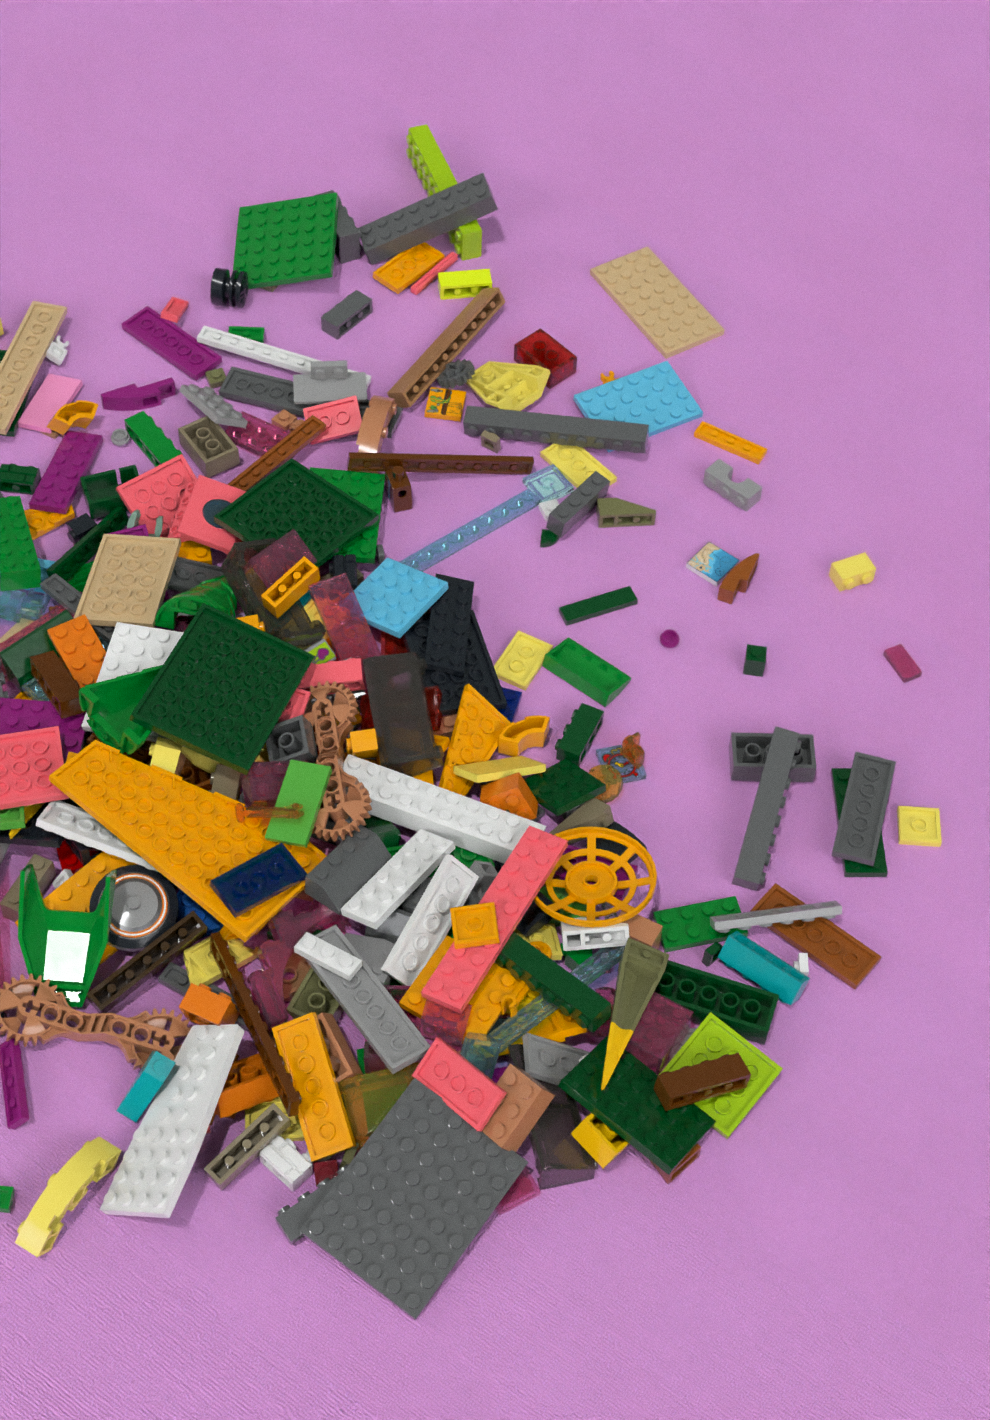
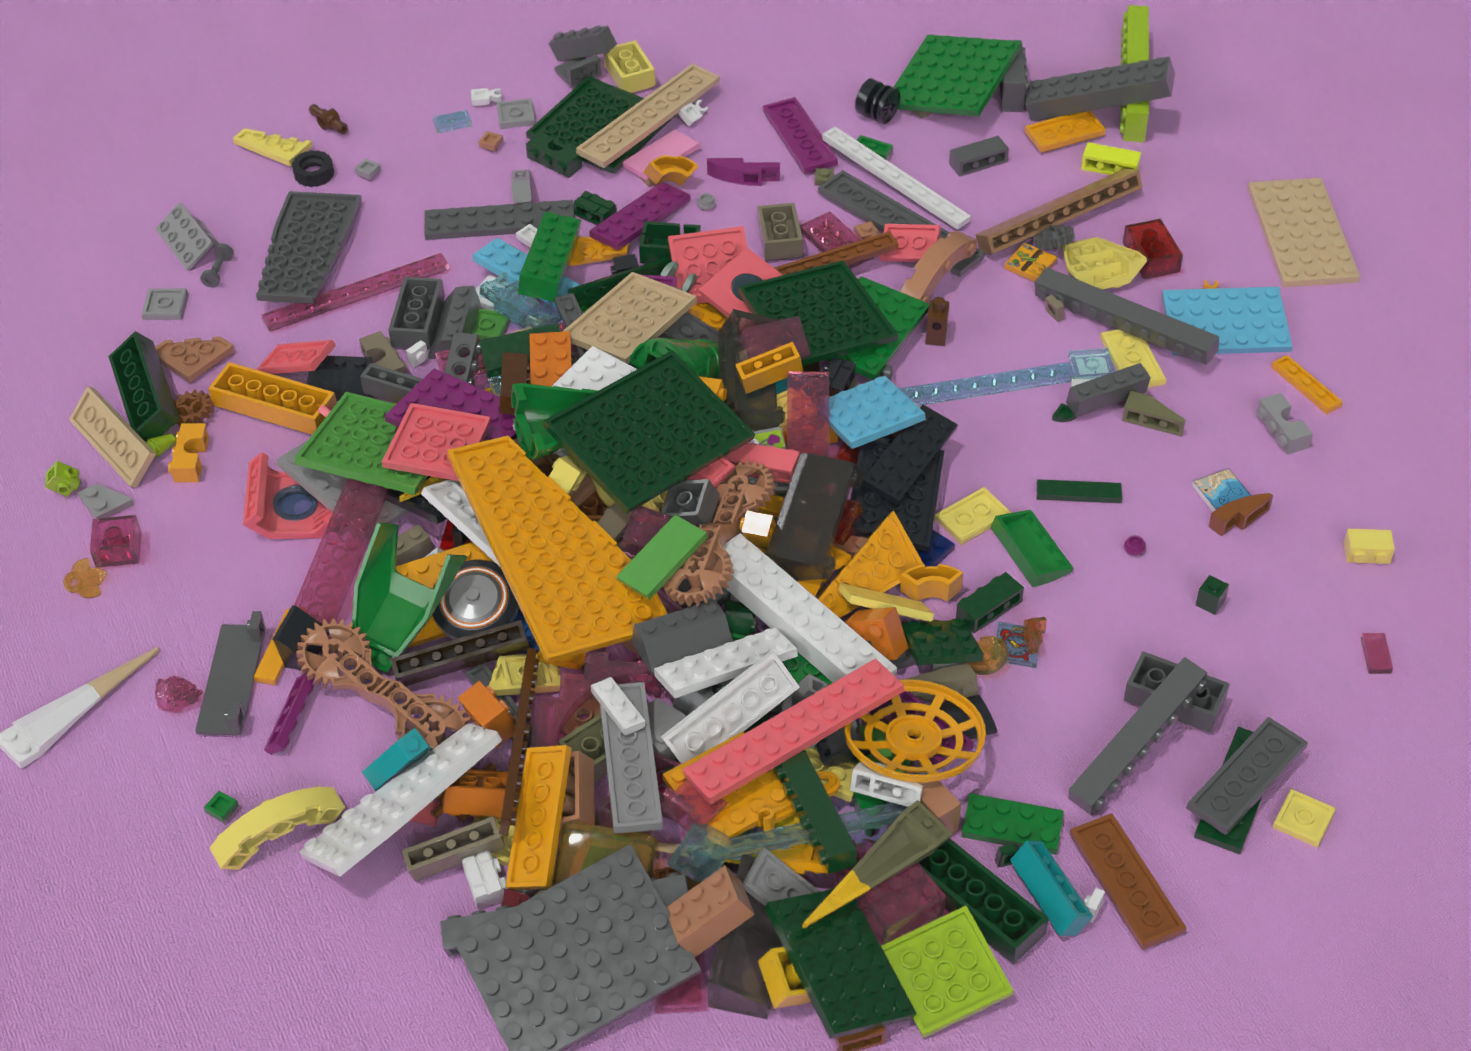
camera: 30 degrees right, 5 degrees down
green brick [124,411,183,467] -> none
coral tile [160,297,189,323] -> none
light grey plate [179,384,248,428] -> none
clear blue plate [209,843,307,918] -> none
clear orange piece [235,801,304,823] -> none
light grey bracket [293,360,367,404] -> none
reddish brown plate [347,452,534,475] -> none
coral axle [410,251,458,295] -> none
coral tile [412,1037,507,1132] -> none
light orange tile [450,902,500,949] -> none
reddish brown brick [654,1053,751,1111] -> none
light grey plate [710,901,842,933] -> none

